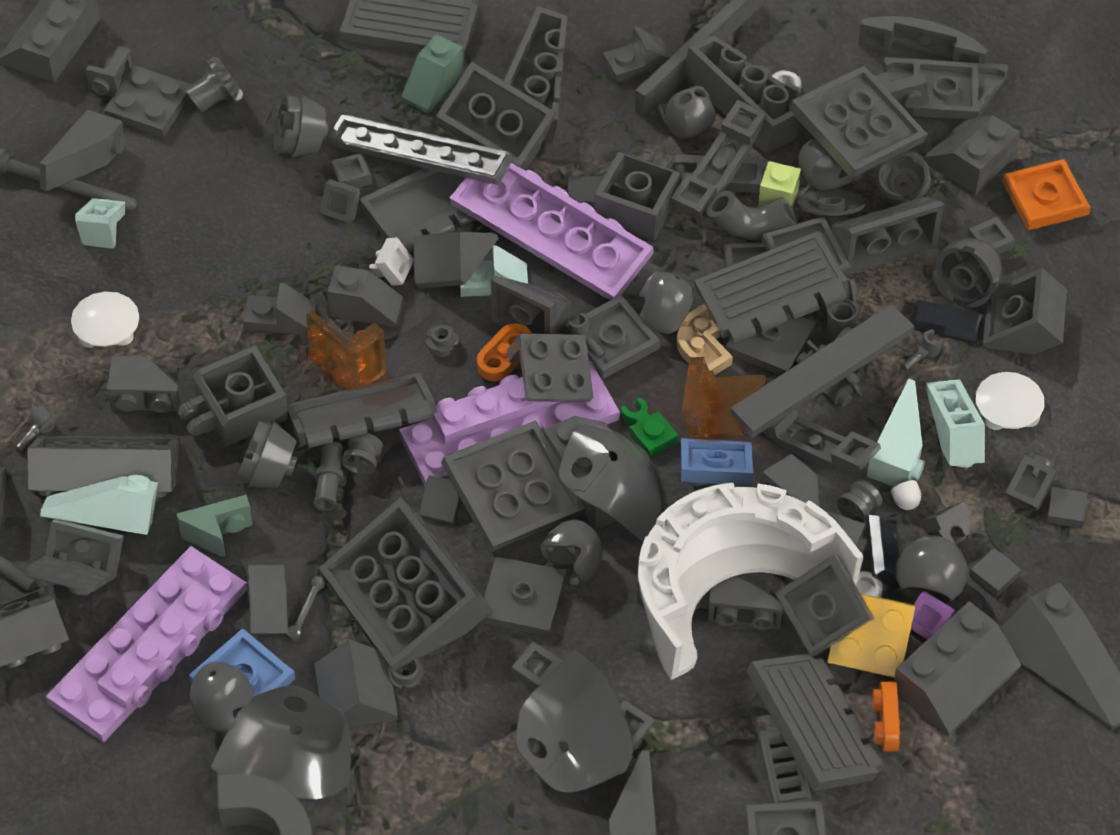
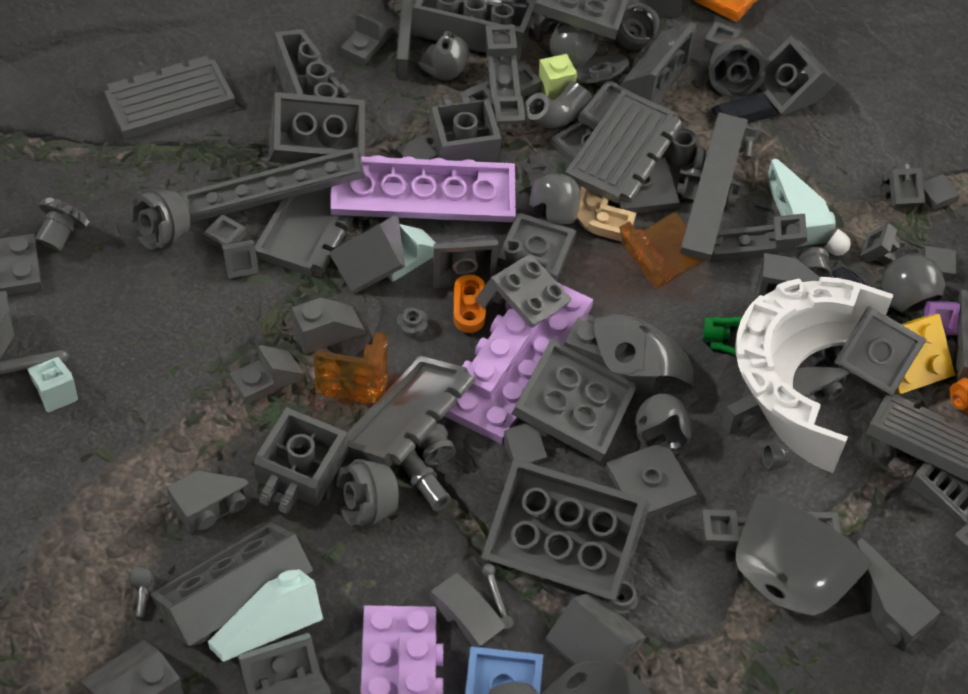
camera: 40 degrees left, 0 degrees up
white dish [71,291,140,348] -> none
sand green slope [177,495,253,557] -> none
white tile [369,237,414,286] -> none
sand green slope [401,34,464,114] -> none
green plate [621,397,678,458] -> none
medium blue plate [680,438,753,487] -> none
light aqua slope [926,379,985,468] -> none
white dish [976,372,1044,430] -> none

